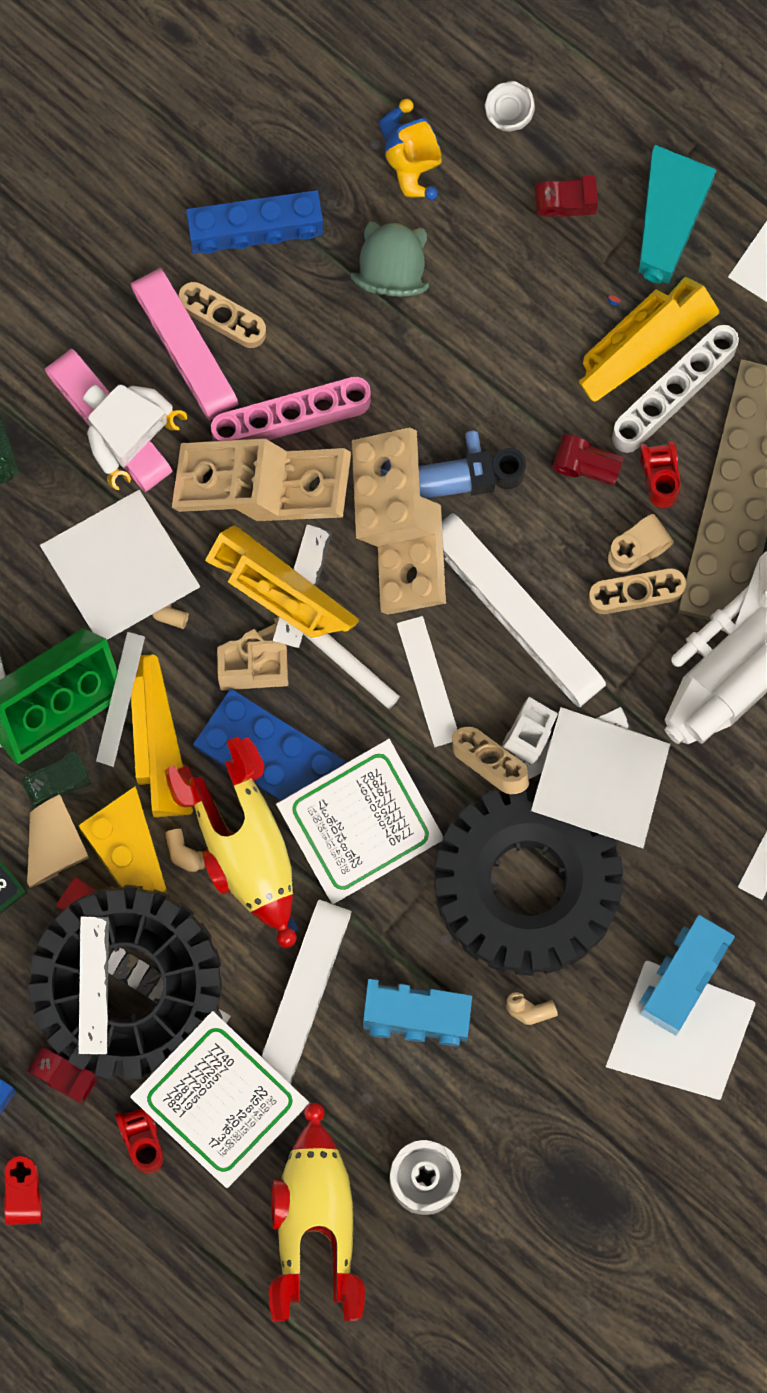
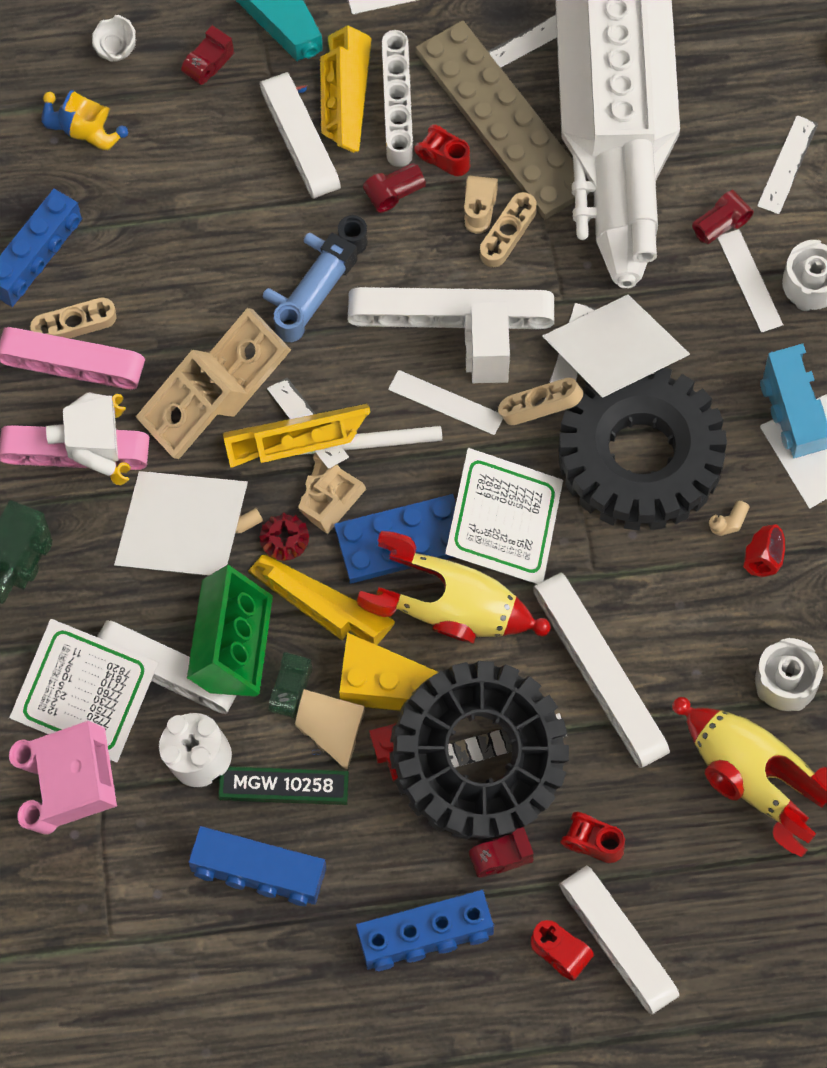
camera: 45 degrees left, 10 degrees down
white sticker [79,917,109,1054] -> none
white sticker [96,632,145,767] -> none
white sticker [130,1011,309,1188] -> none
tan arm [165,829,206,872] -> none
bright pink beam [211,377,371,442] -> none
sand green hair [351,222,429,297] -> none
tan bracket [352,427,446,615] -> none
dark azure wedge [363,979,472,1046] -> none
white brick [502,697,558,764] -> none
none -> dark red gear [259,512,309,561]
none -> white beam [260,72,341,199]
none -> white brick [465,301,510,383]
none -> white beam [559,865,679,1015]
none -> red rock [743,524,785,577]

